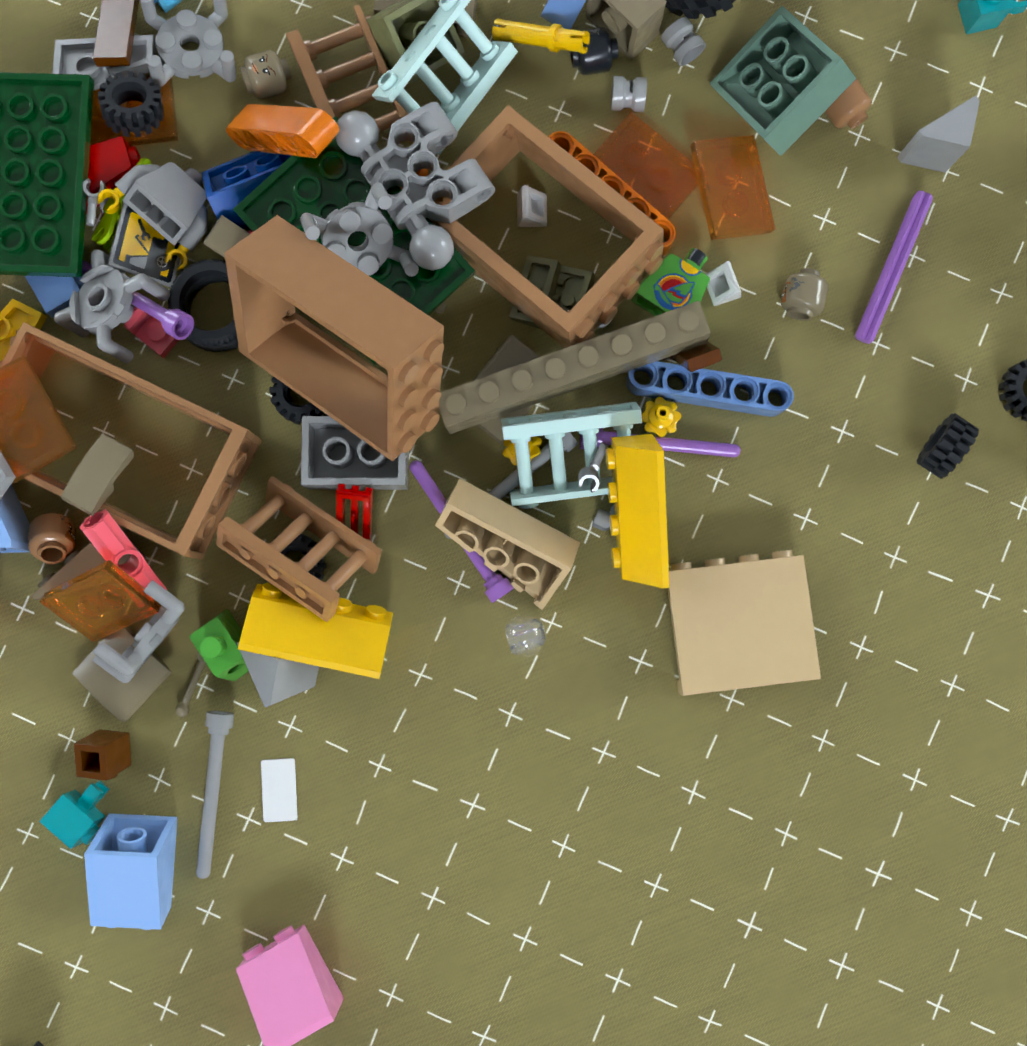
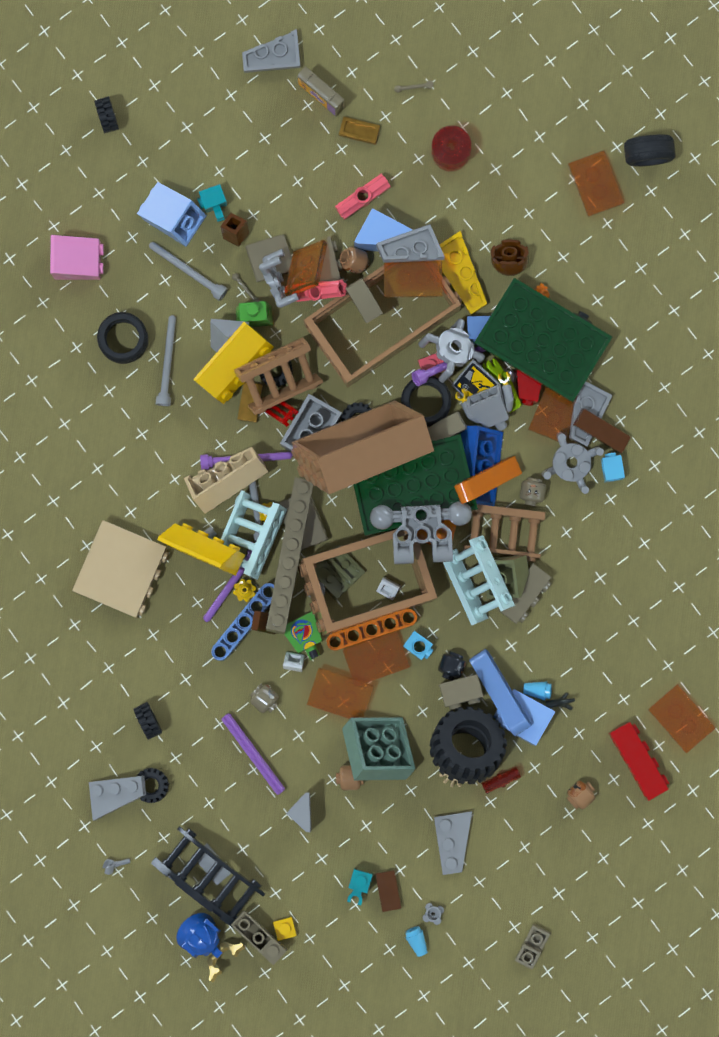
camera: 125 degrees right, 0 degrees up
light grey hand [83,178,106,226] -> none
black tyre [98,71,164,137] -> none
white sticker [261,758,298,822] -> none
light grey plate [300,183,419,277] -> none
yellow pin [492,18,590,54] -> none
clear piece [505,614,546,657] -> none
light grey hand [578,442,609,492] -> none
light grey wheel [611,76,647,112] -> none
light grey wheel [661,17,706,66] -> none
none -> black tyre [97,312,148,364]
none -> light grey piece [155,315,176,406]
none -> pearl gold tile [237,382,263,423]
none -> medium azure brick [403,631,433,661]

